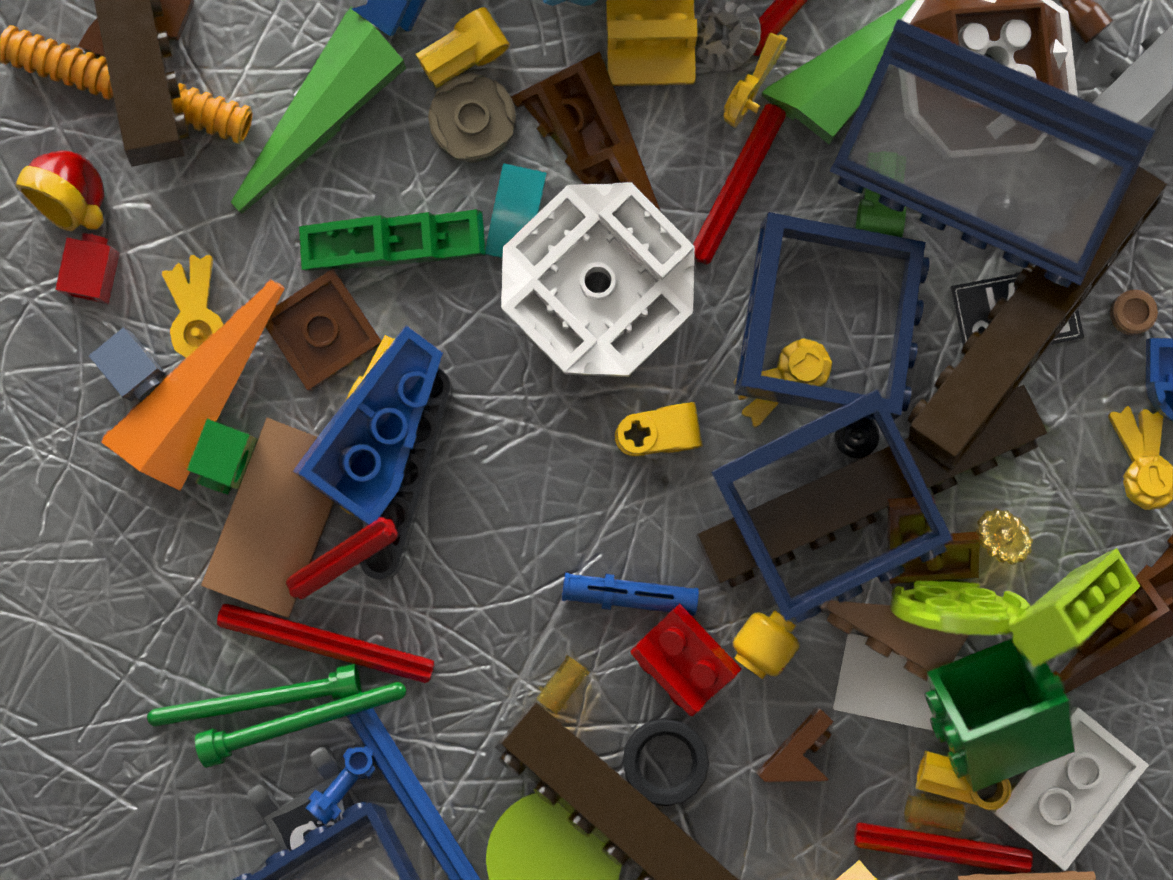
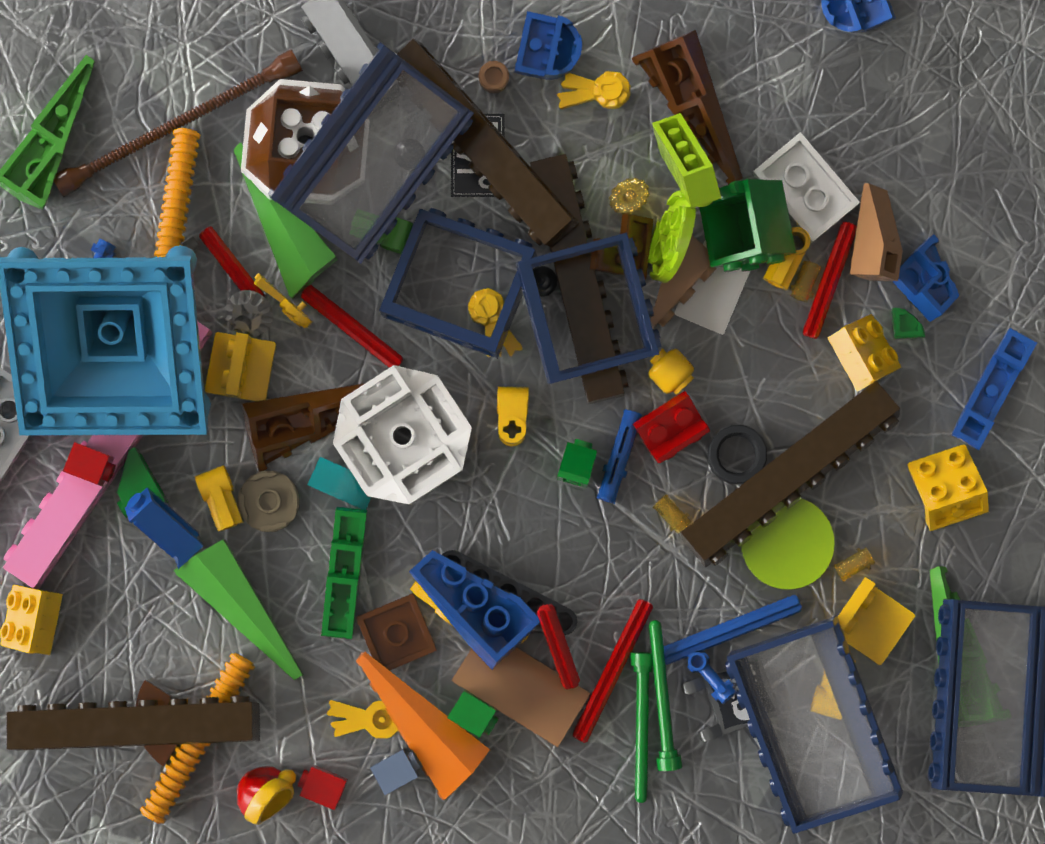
camera: 75 degrees left, 0 degrees up
reddish brown slope [755,707,834,782] -> none
none -> green slope [557,439,597,488]

